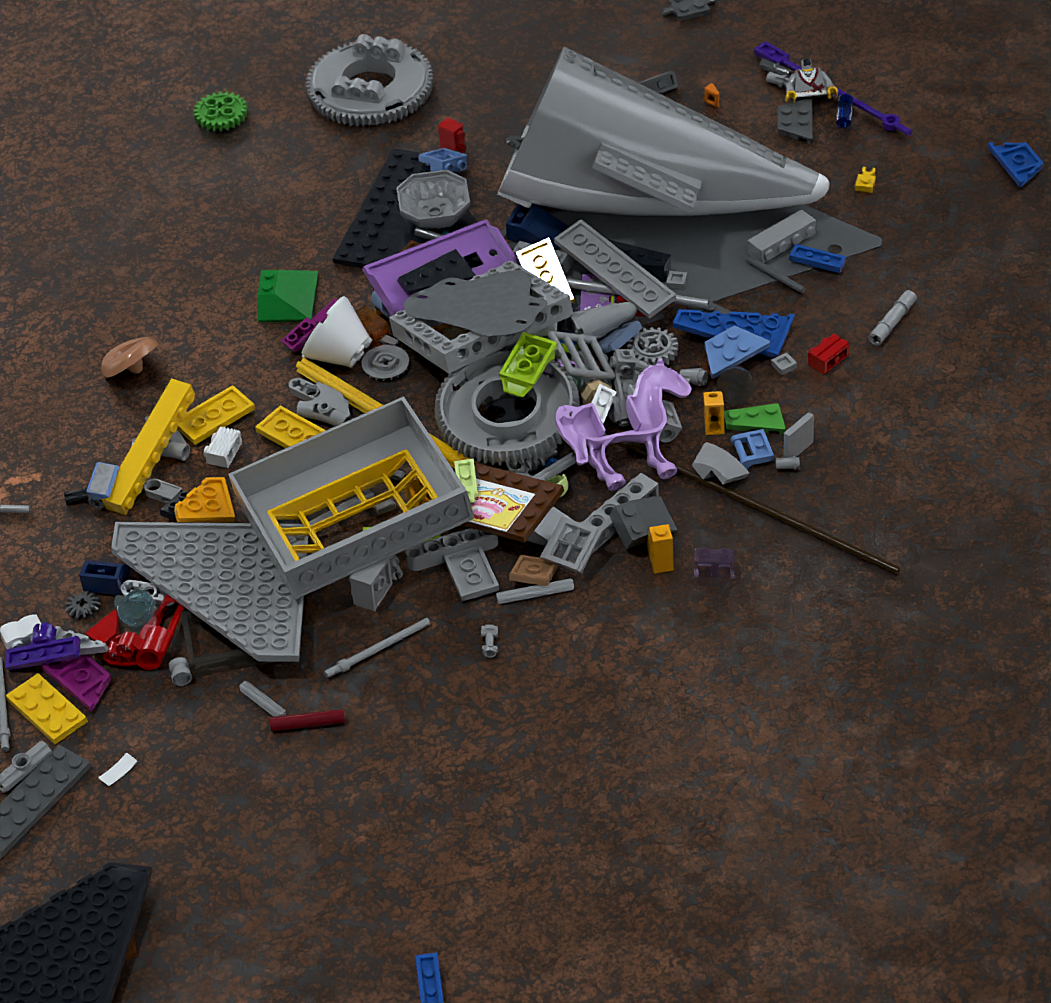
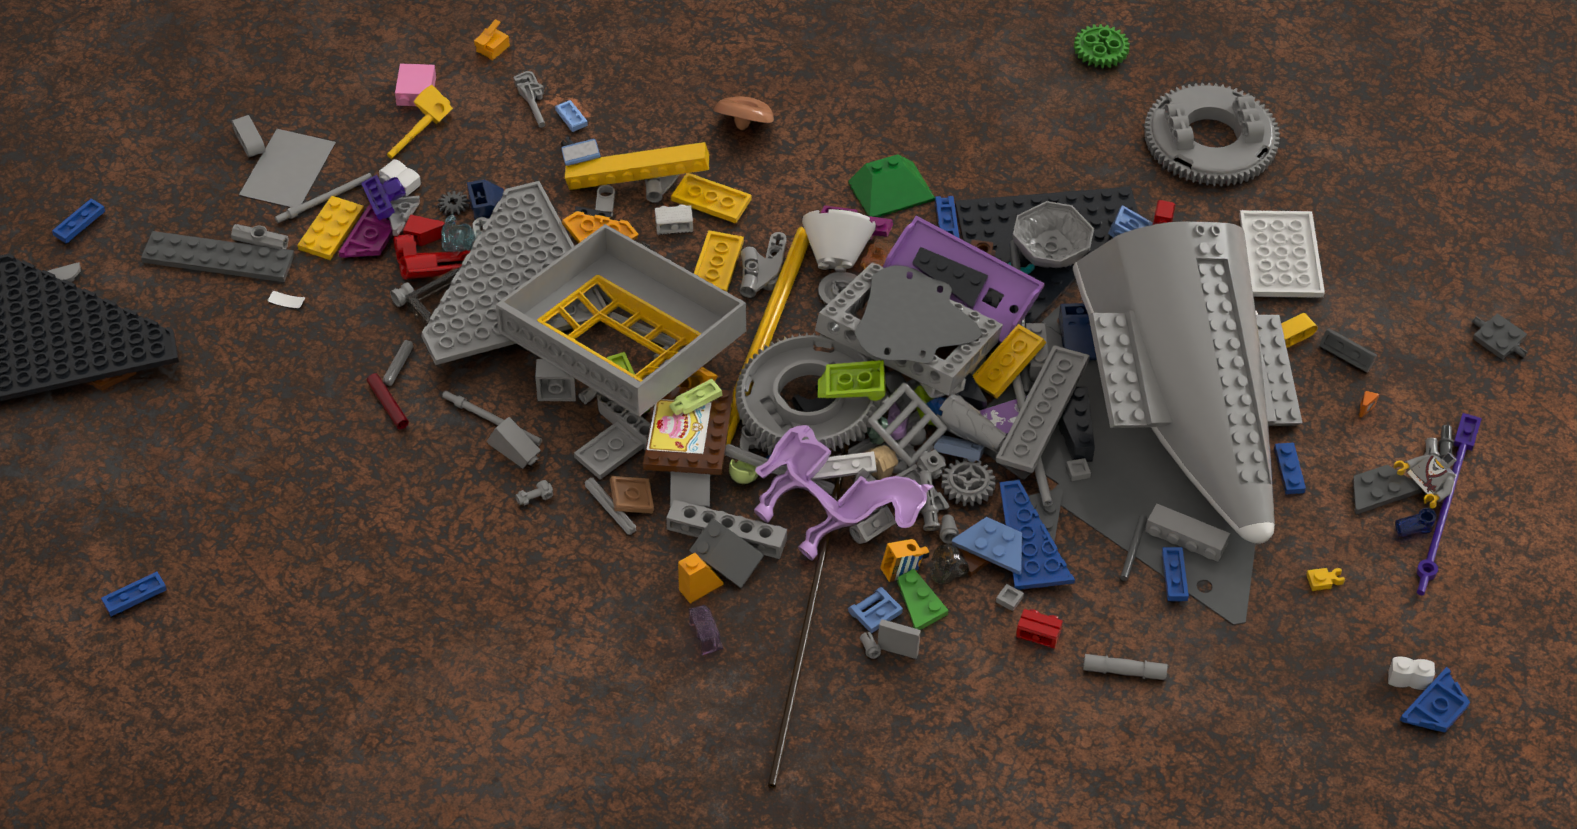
camera: 60 degrees right, 5 degrees up
light grey piece [540,517,602,573] -> none
light grey slope [692,442,749,484] -> none
none -> light grey slope [486,417,541,468]
none -> light blue plate [555,100,588,132]
none -> blue plate [935,196,959,238]
none -> white plate [1239,210,1325,298]
none -> white brick [1388,657,1435,690]

